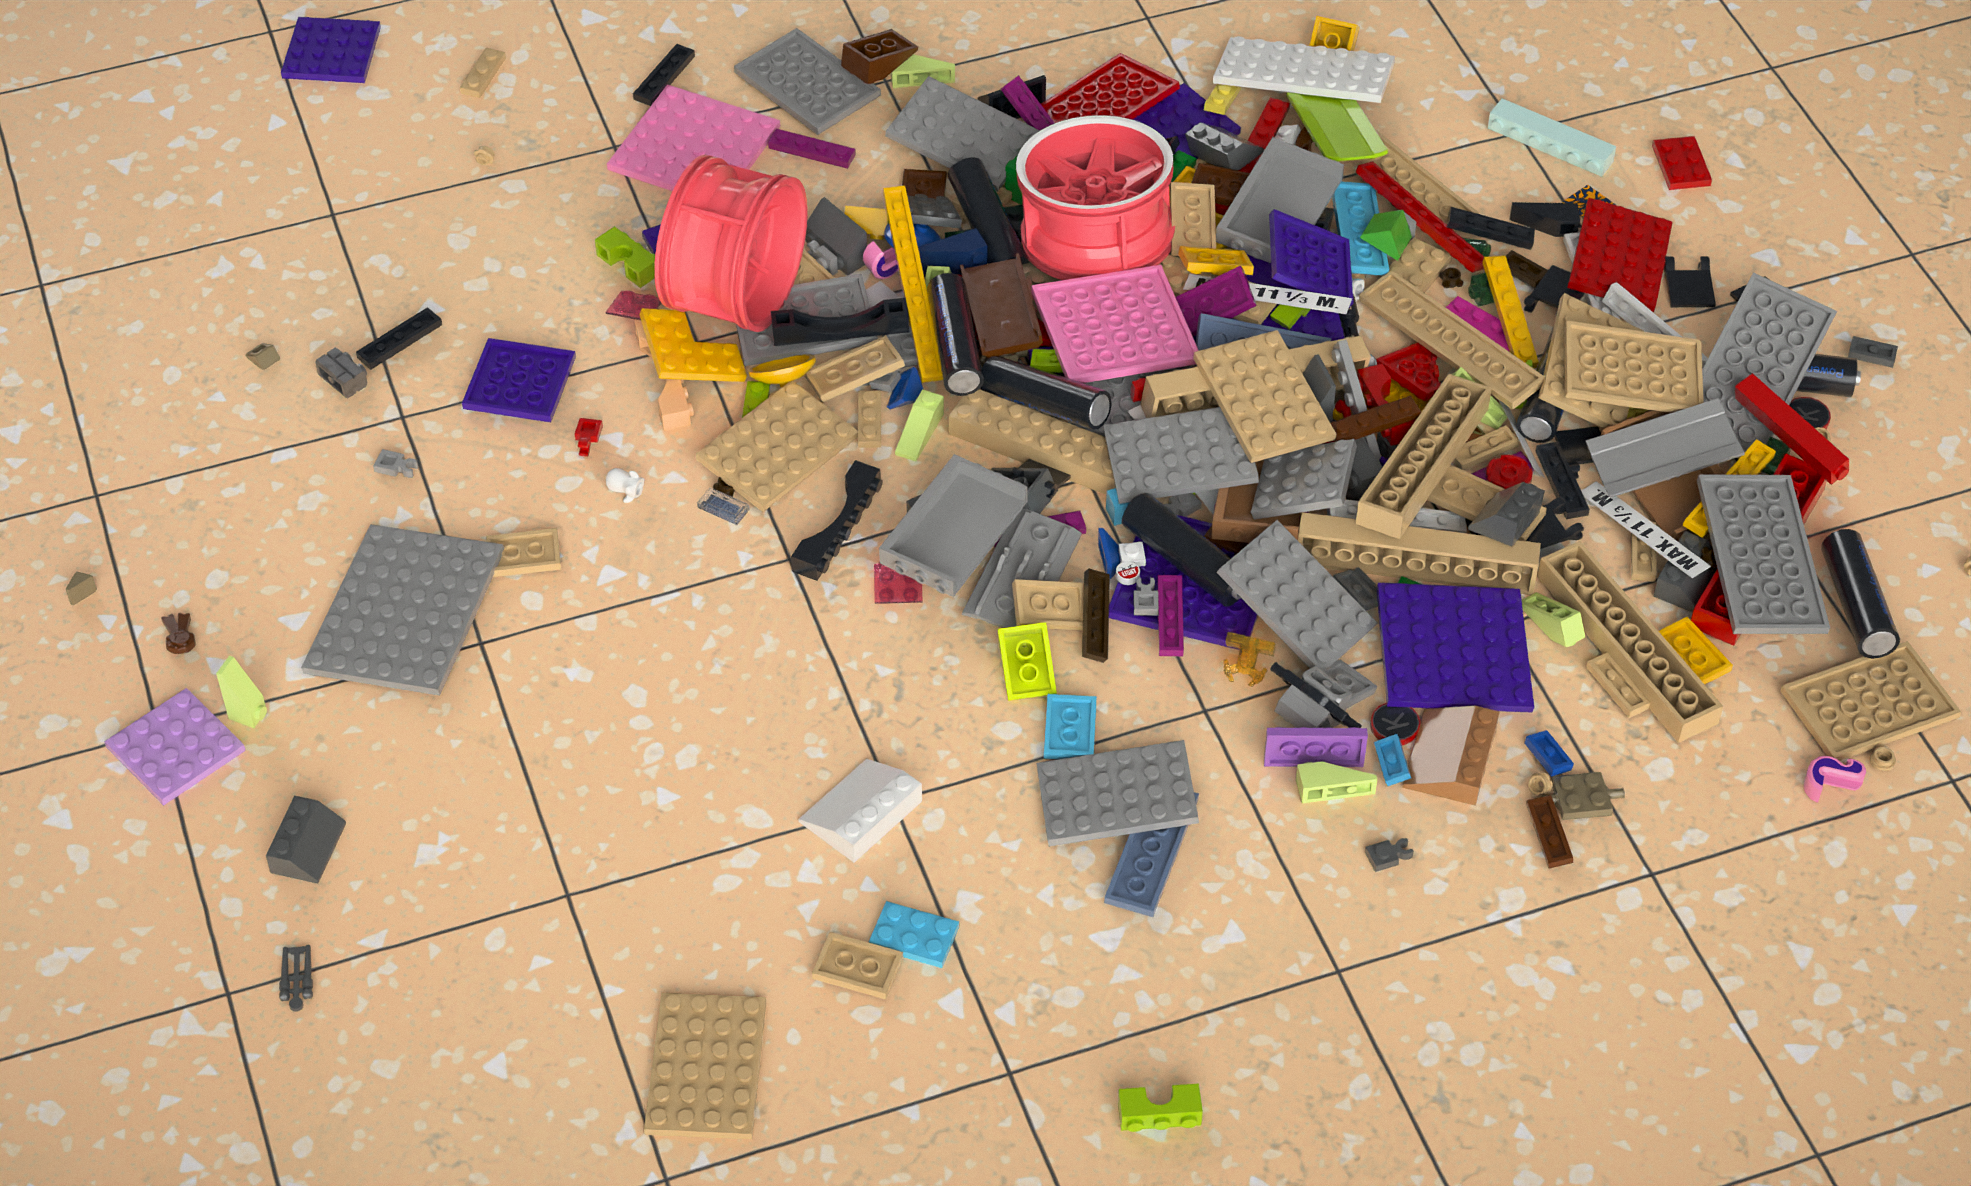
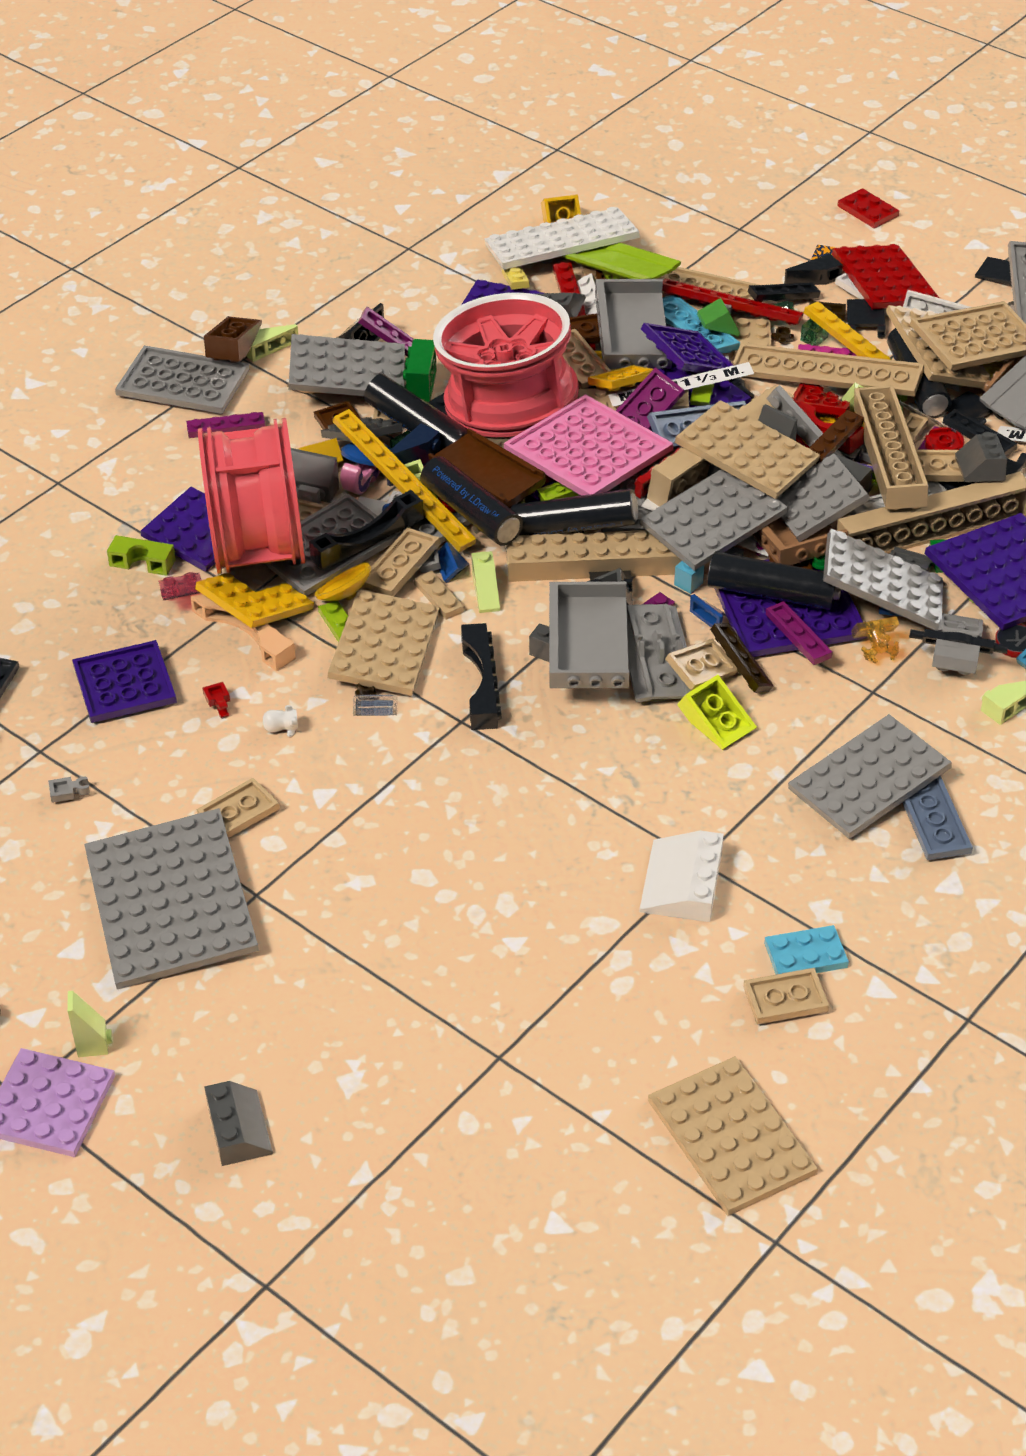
camera: 30 degrees left, 5 degrees down
dark grey piece [279,945,313,1012] -> none
bright pink plate [607,85,780,191] -> none
black plate [633,44,695,106] -> none
clear pink hinge [874,561,923,604] -> none
red plate [1041,53,1180,123] -> none
medium azure plate [1044,694,1097,760] -> none
white tile [1116,561,1140,585] -> none
white plate [1118,542,1146,566] -> none
light grey plate [1134,578,1158,615] -> none
medium lavender plate [1264,727,1368,767] -> none
light aqua brick [1488,98,1616,177] -> none
black flag [1663,256,1716,308] -> none

